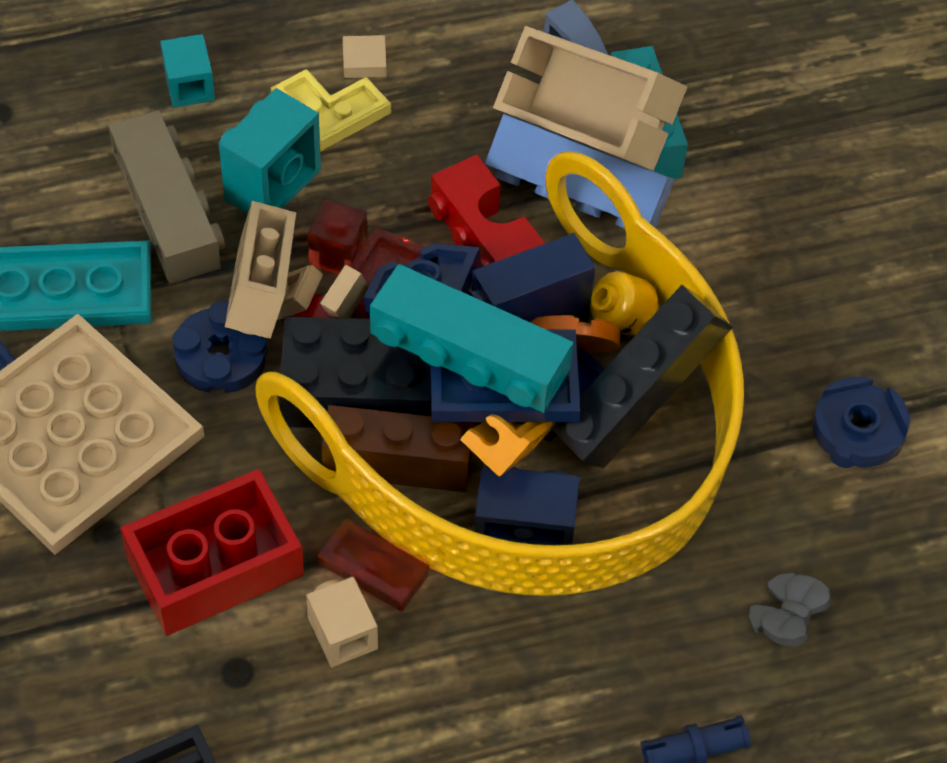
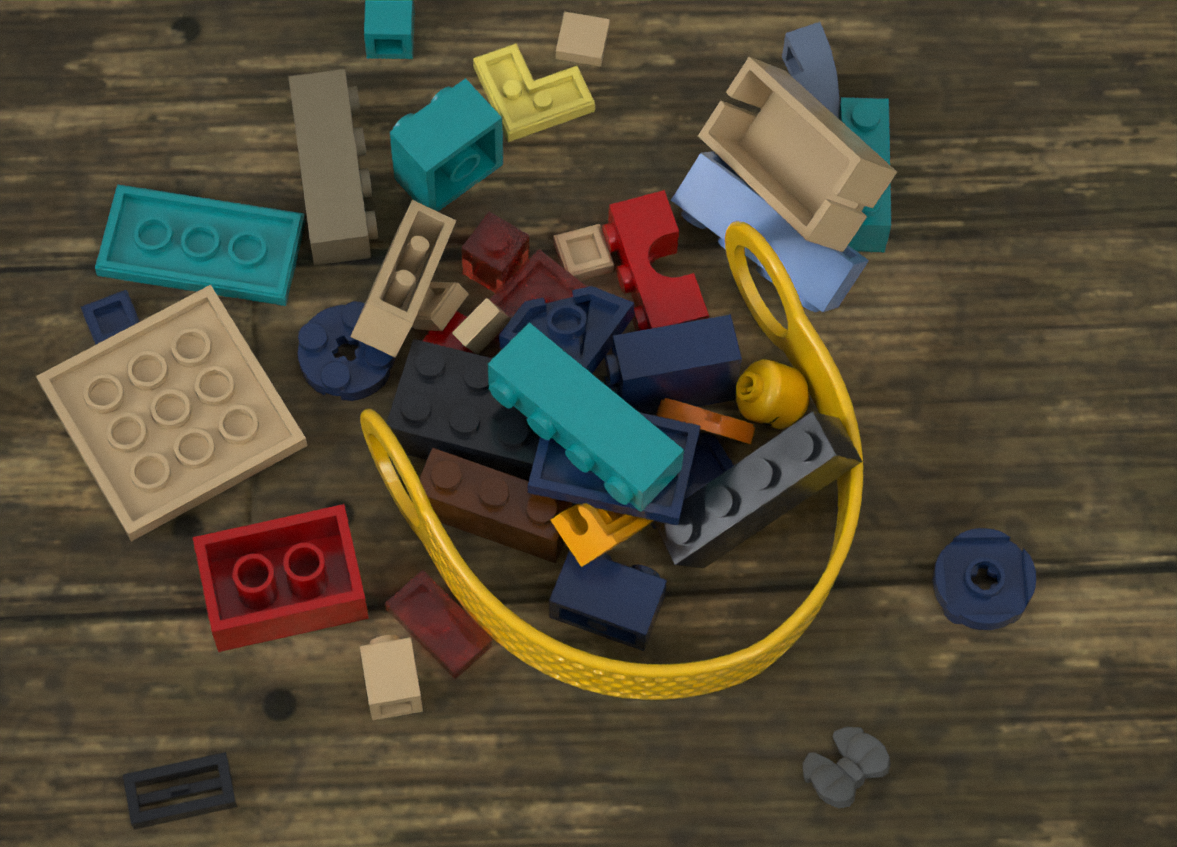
camera: 15 degrees right, 10 degrees up
none -> tan tile [554,224,614,284]

